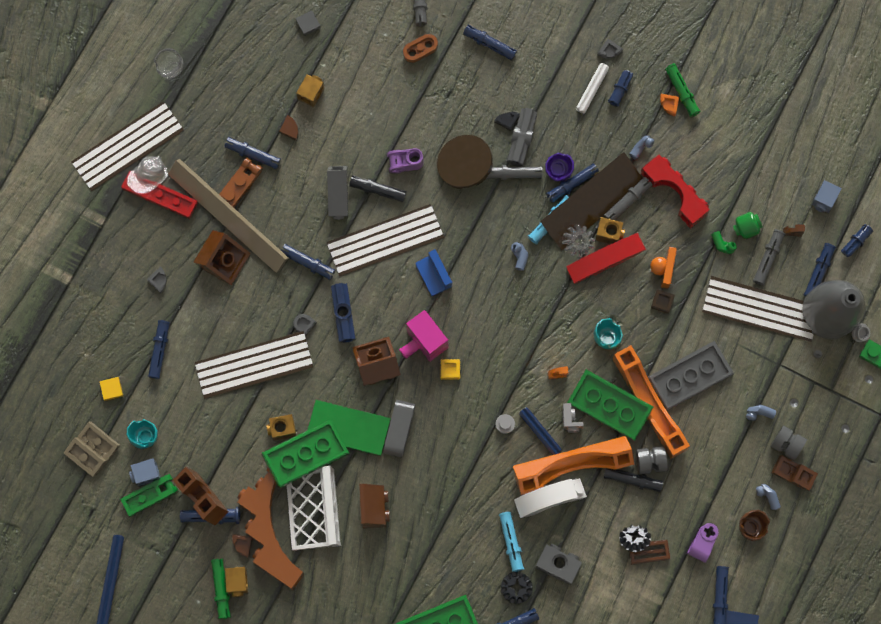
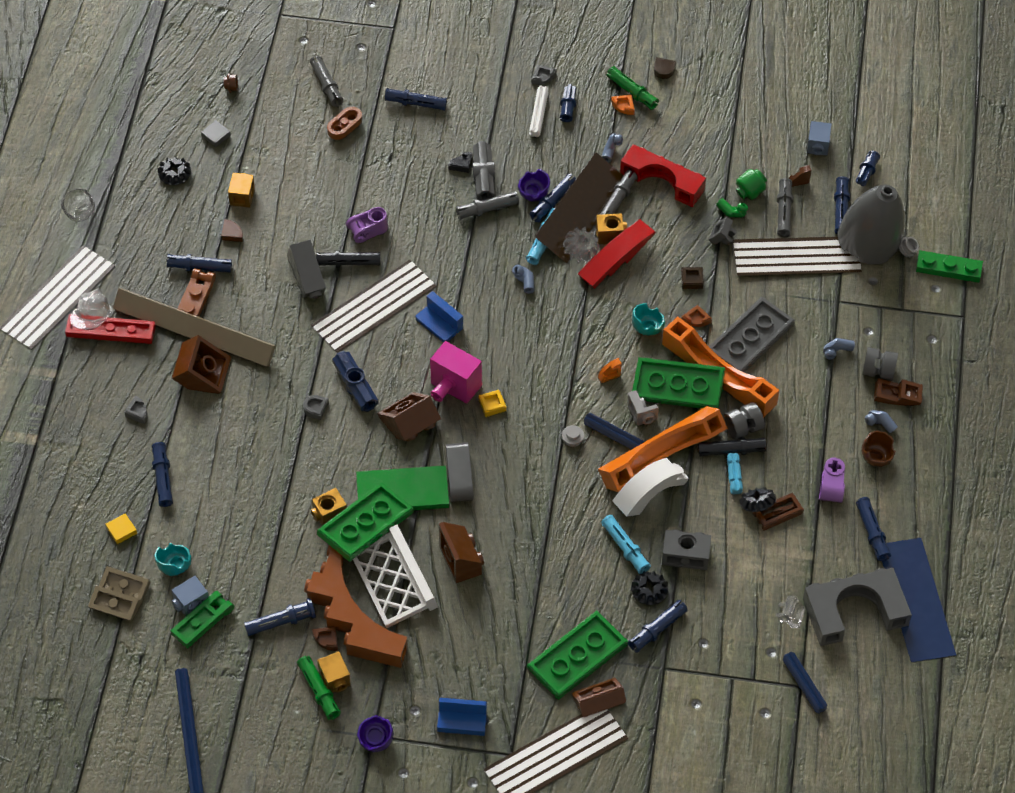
camera: 20 degrees left, 20 degrees down
reddish brown arch [172,467,229,525] -> none
sticker [195,331,313,399] -> none
dark blue pin [281,244,336,280] -> none
dark brown tile [437,135,493,189] -> none
orange tile [650,247,677,289] -> none
none -> black gear [157,156,191,185]
none -> dark brown tile [654,57,676,79]
none -> dark orange tile [681,305,712,327]
none -> dark grey tile [709,216,737,245]
none -> medium azure axle [727,453,743,494]

